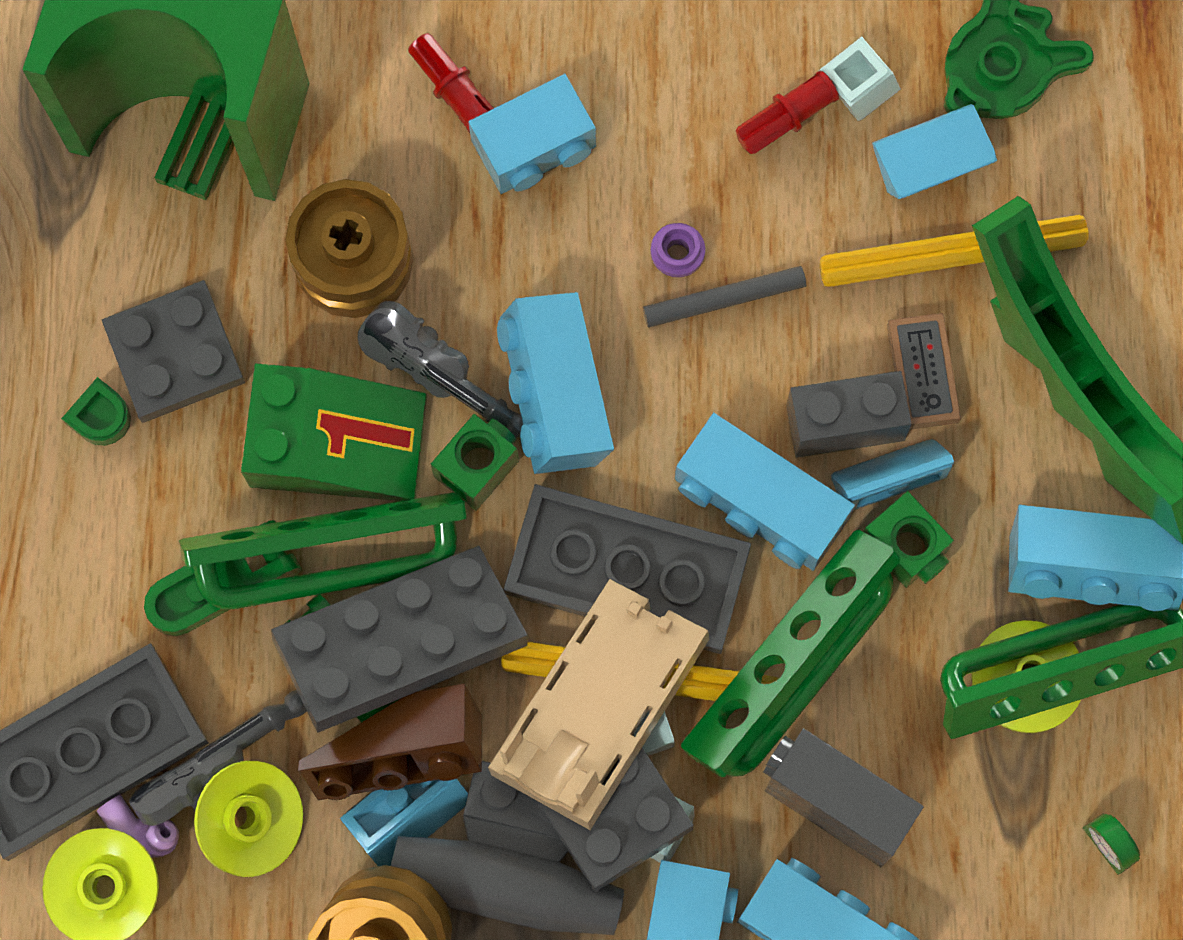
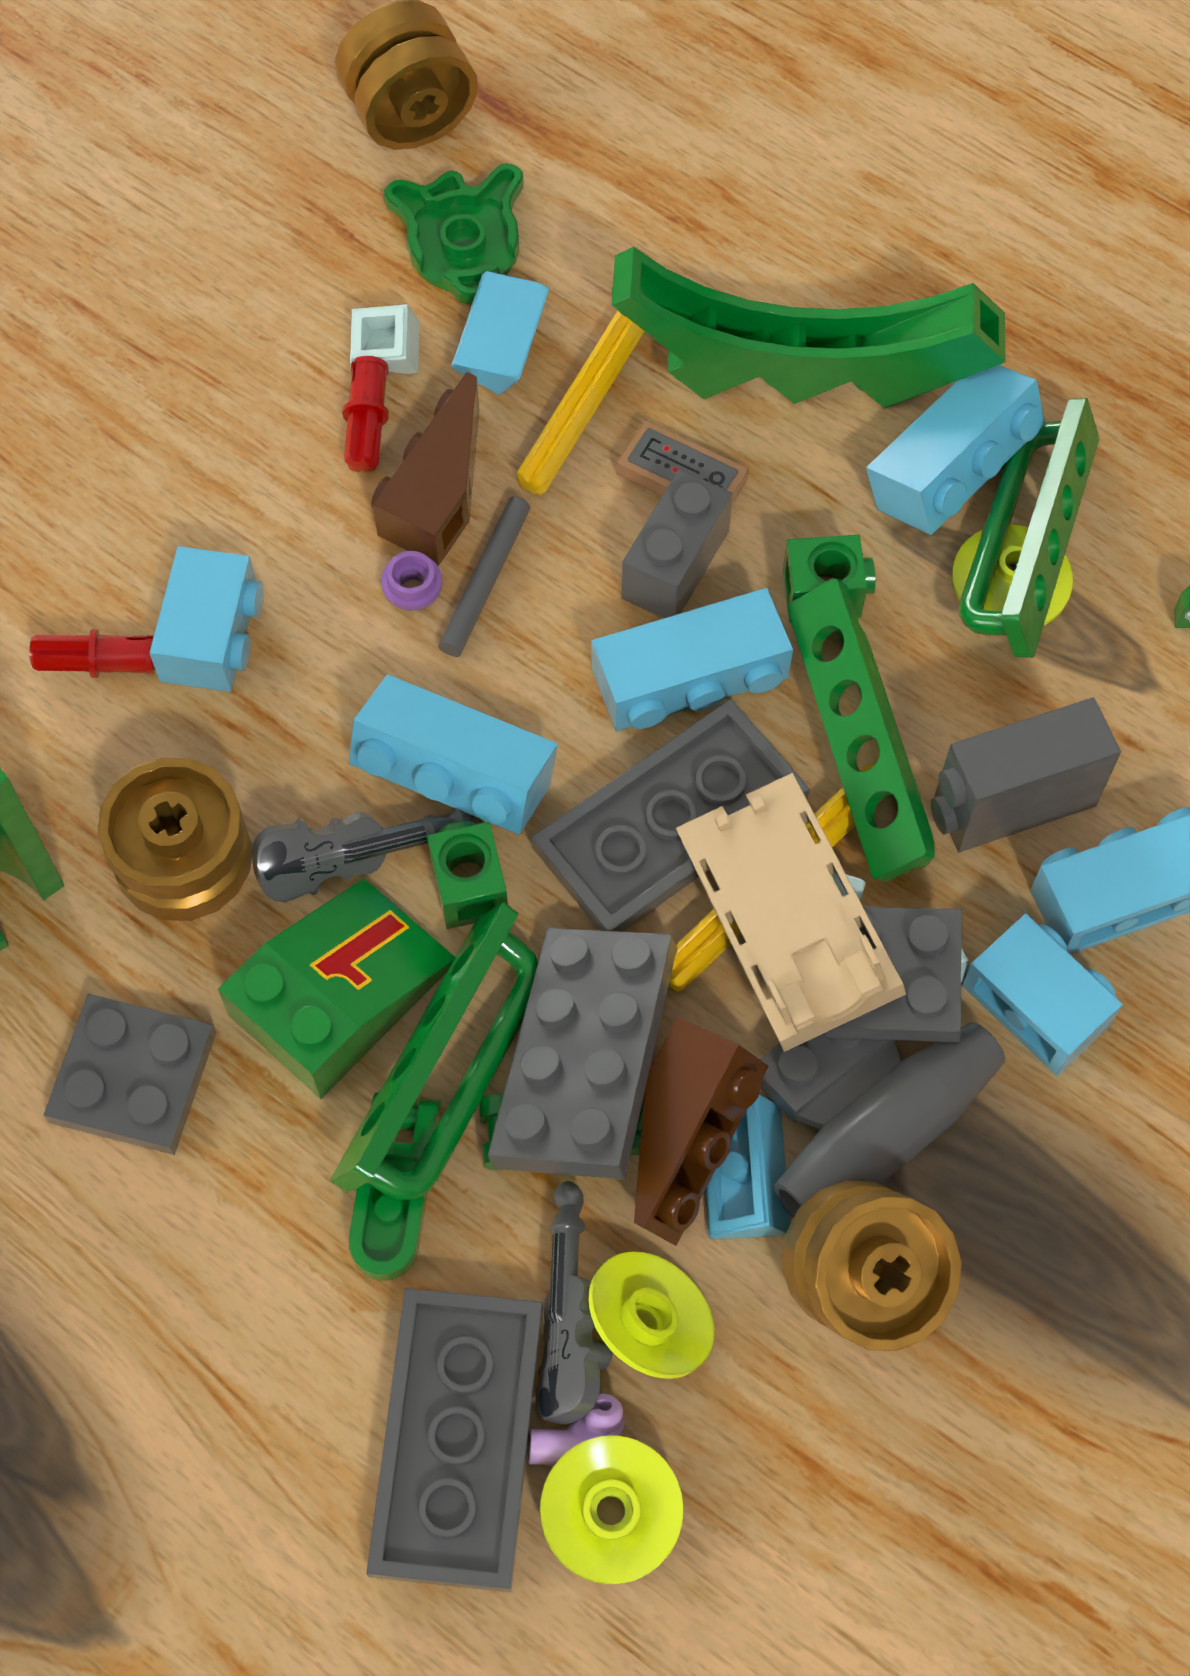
camera: 55 degrees left, 10 degrees down
green tile [61,377,131,446] -> none
medium azure slope [831,439,954,510] -> none
none -> reddish brown slope [371,372,480,566]

